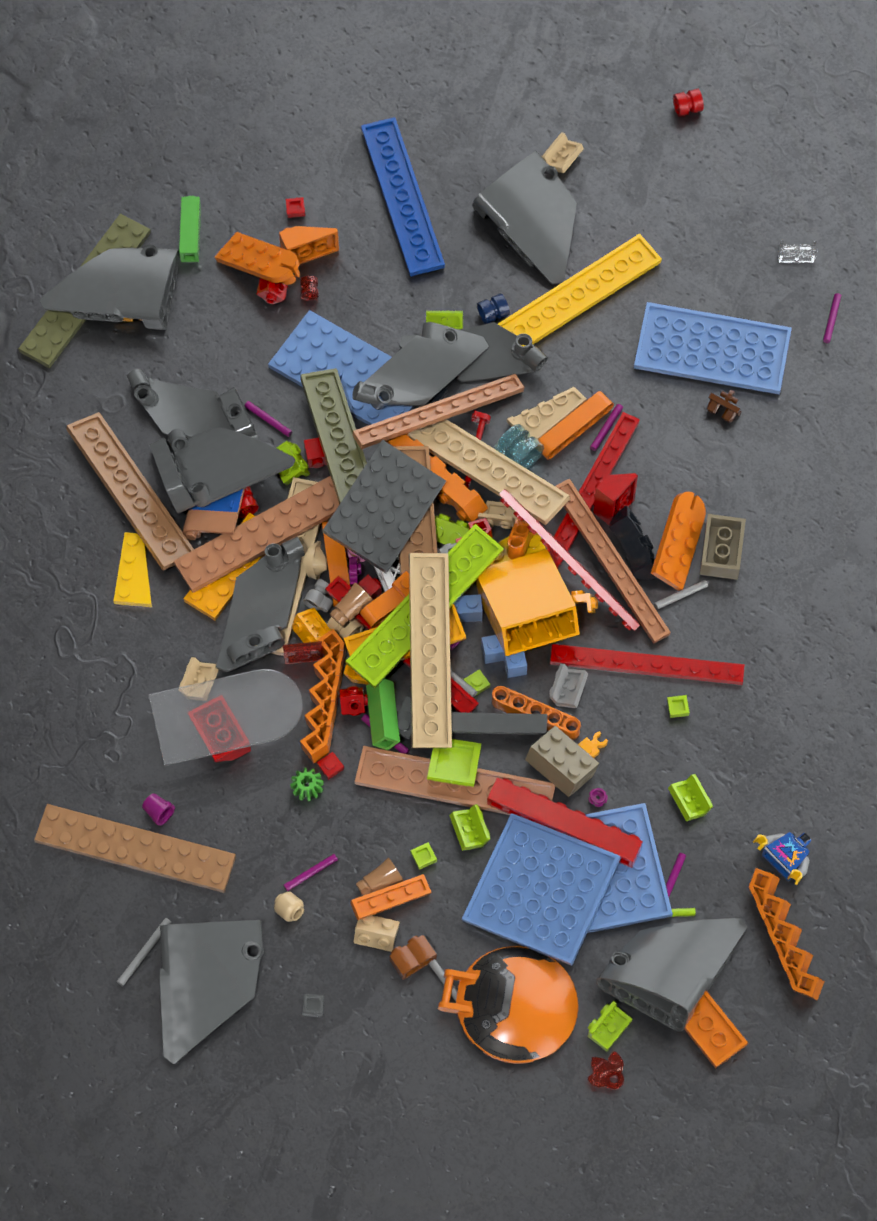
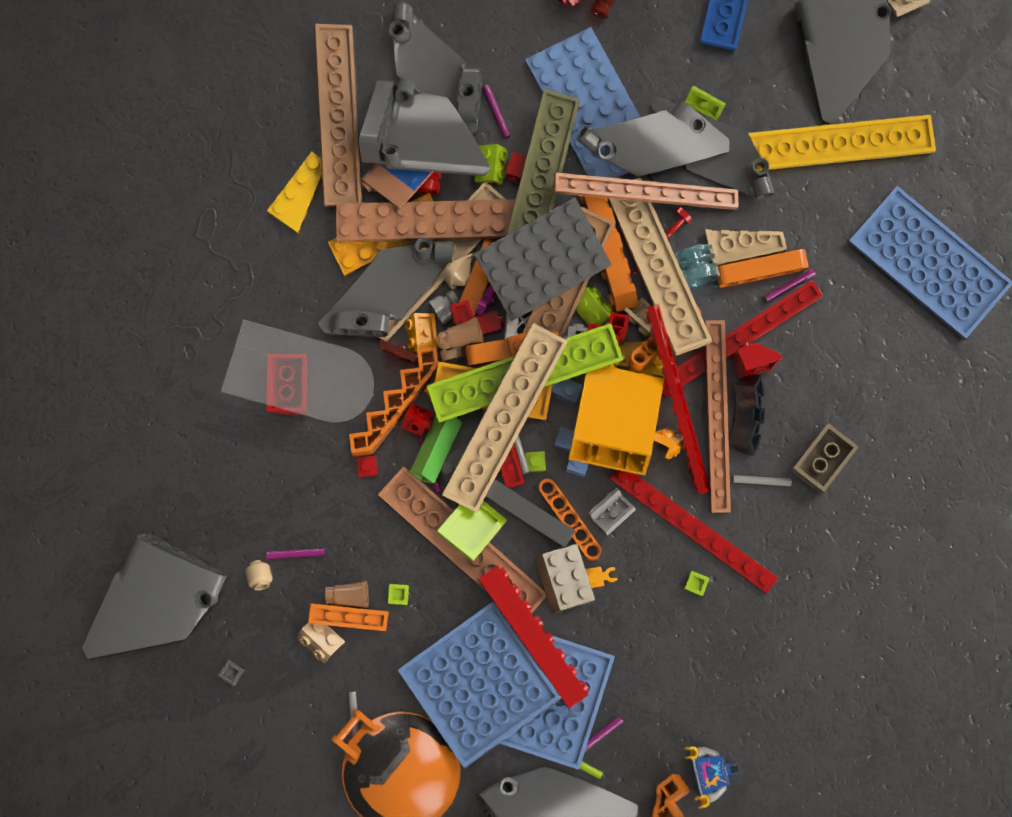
camera: 25 degrees right, 15 degrees up
medium nougat plate [34,804,236,893] -> none
light grey bar [117,918,172,986] -> none
magenta piece [142,793,175,826] -> none
tan bracket [179,657,219,702] -> none
bright green gear [290,768,324,802] -> none
dark orange brick [390,935,437,980] -> none
lime bracket [449,804,490,851] -> none
dark blue wheel [477,293,510,324] -> none
magenta plate [588,788,608,807] -> none
orange plate [651,492,706,591] -> none
lime bracket [668,774,713,821] -> none
reddish brown hips [707,390,742,423] -> none

